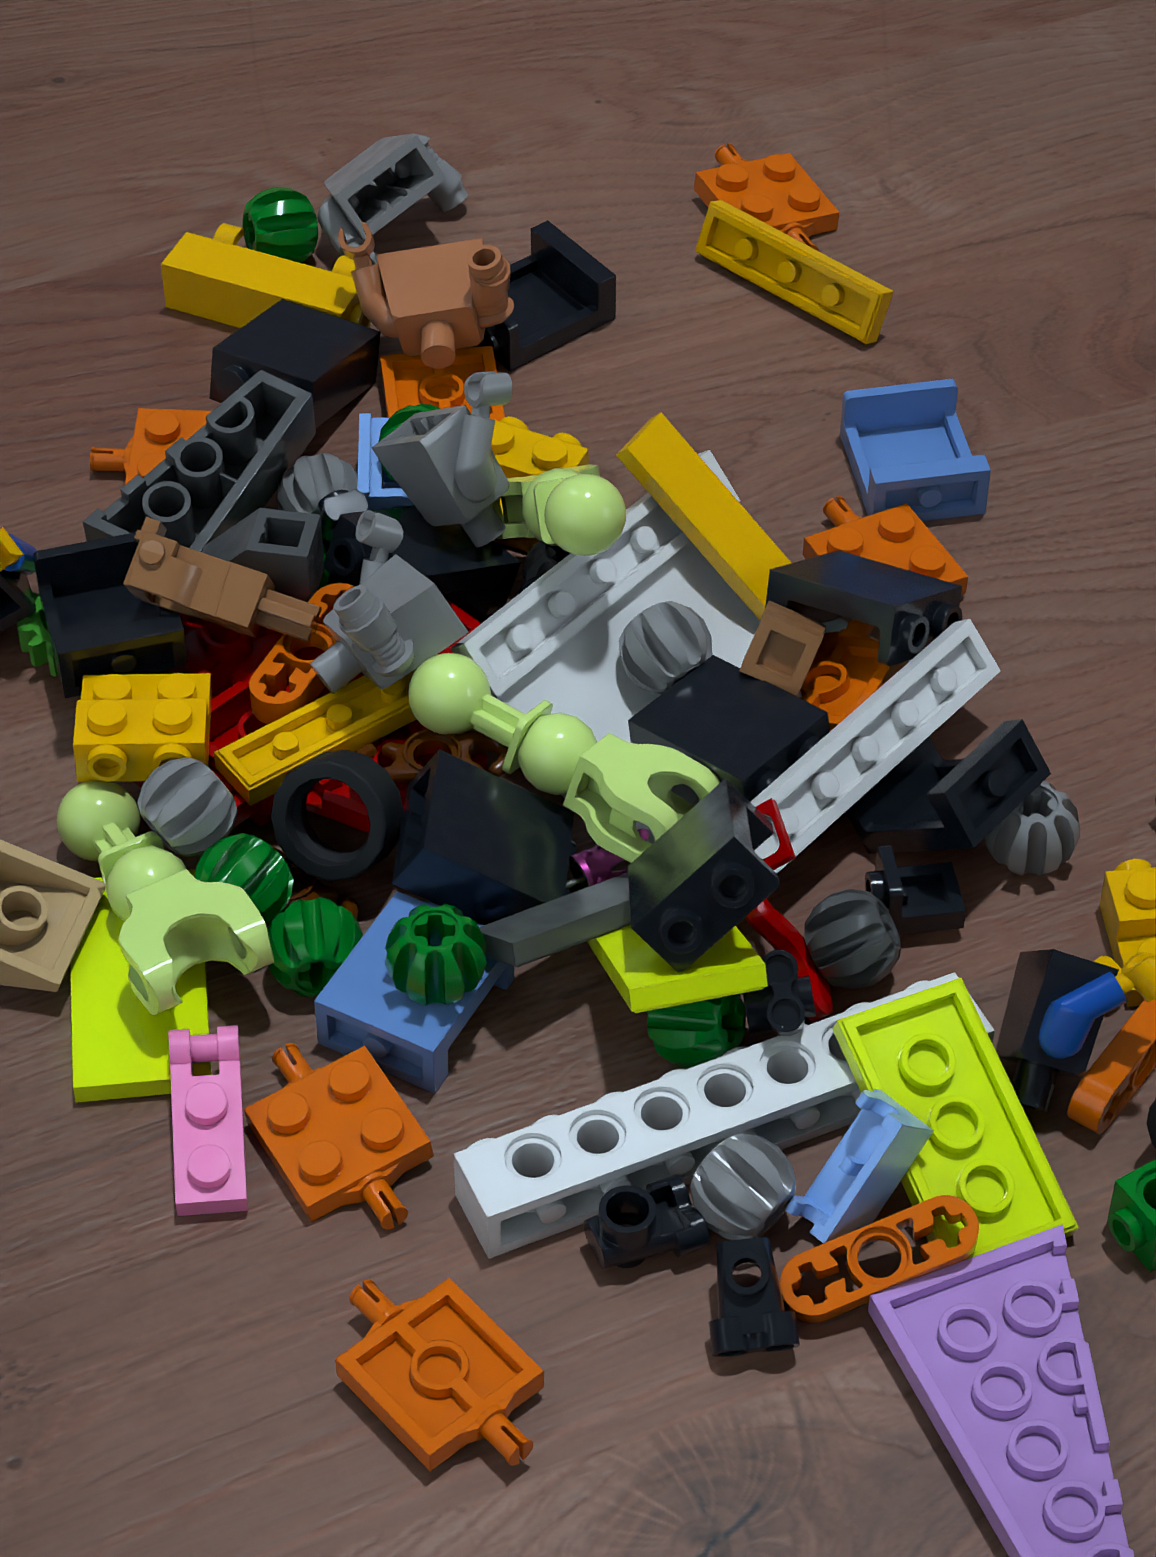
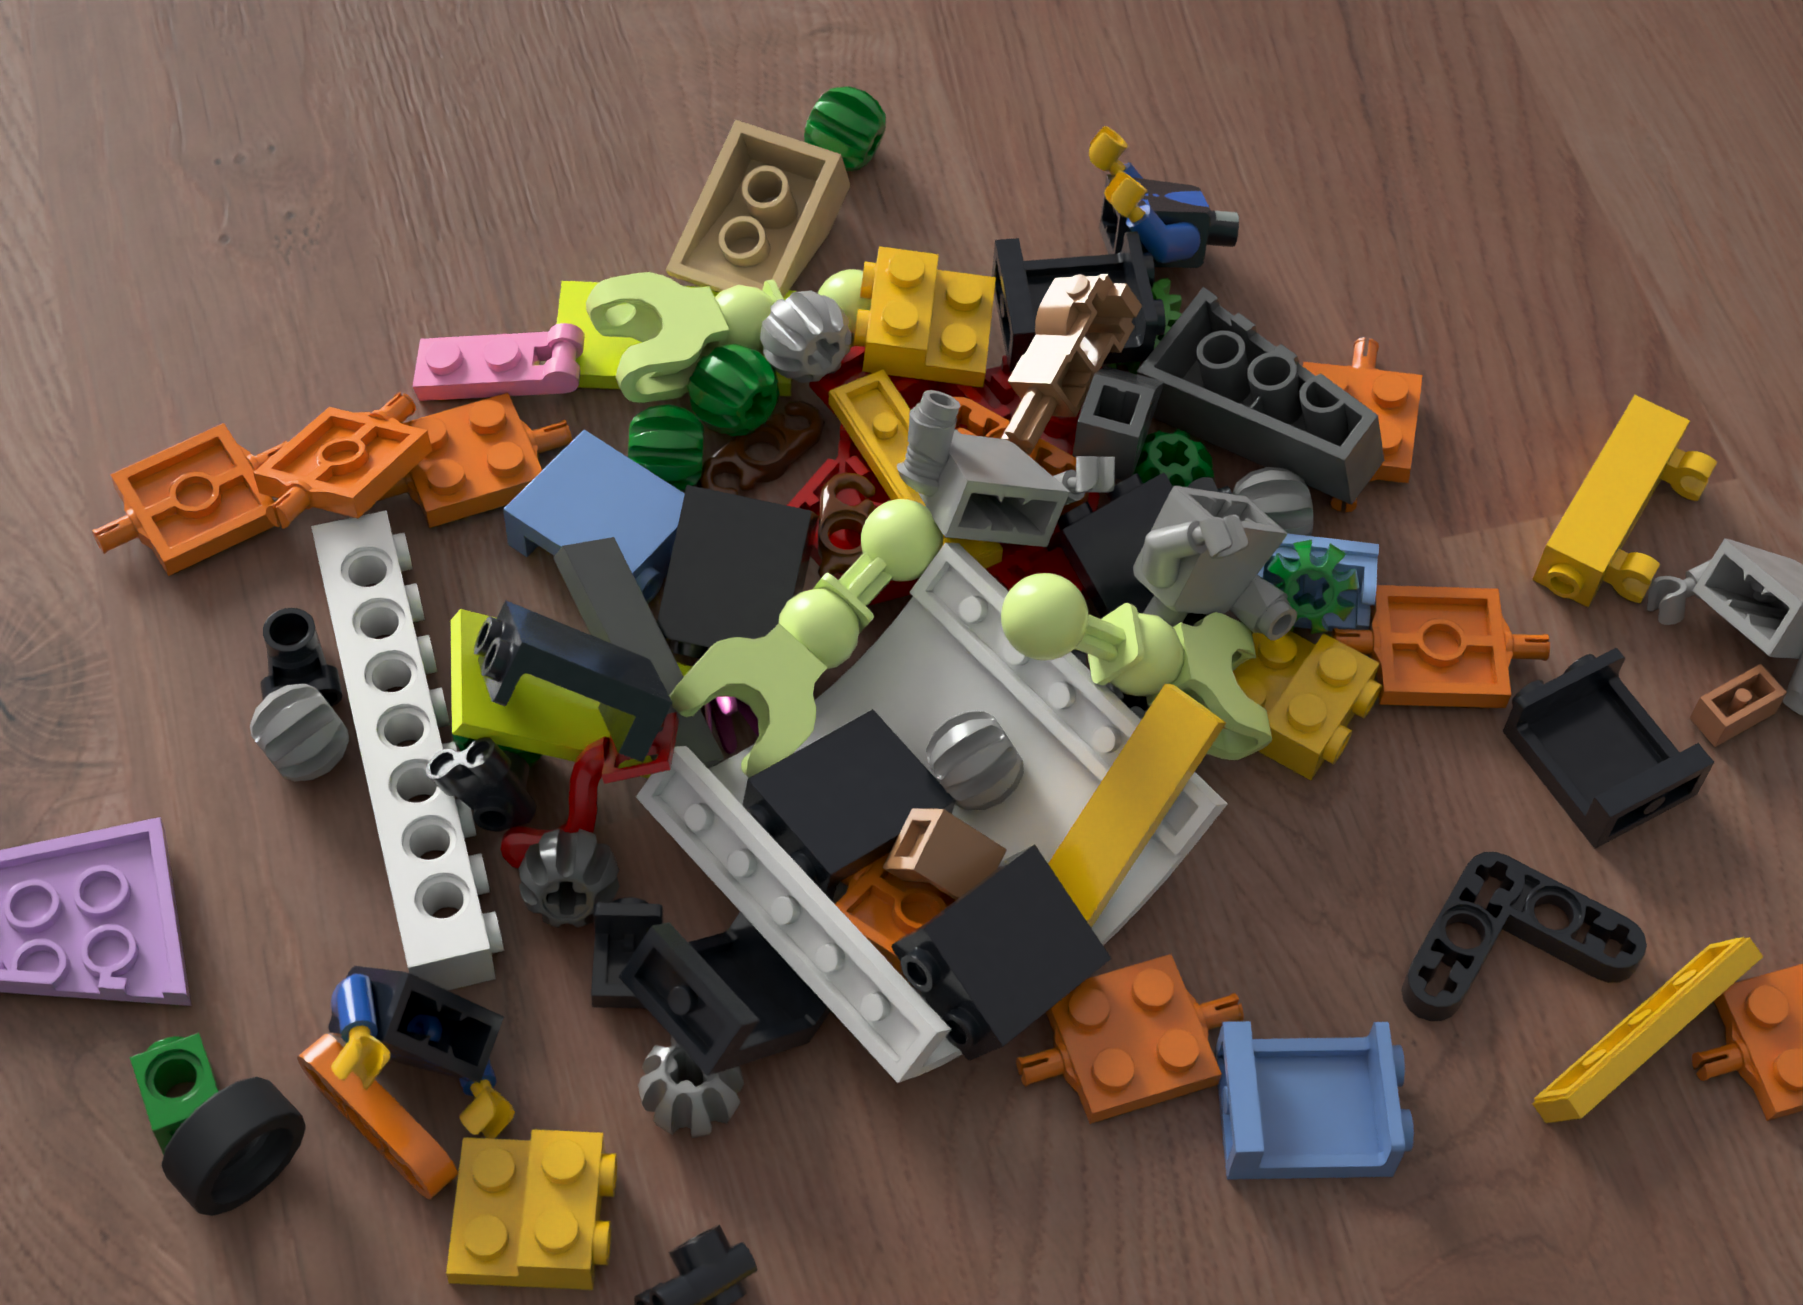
camera: 95 degrees right, 10 degrees up
black brick [209,299,381,429] -> none
green piece [242,187,318,263] -> none
black tyre [271,750,404,882] -> none
nougat torso [338,222,514,369] -> none
green piece [385,904,487,1006] -> none
black plate [709,1237,800,1357] -> none
orange beam [780,1195,979,1323] -> none
light blue hinge [785,1089,934,1243] -> none
neon yellow tile [832,978,1079,1259] -> none
none -> orange plate [253,392,432,529]
none -> black beam [1401,852,1647,1021]
none -> nougat piece [1690,664,1787,747]

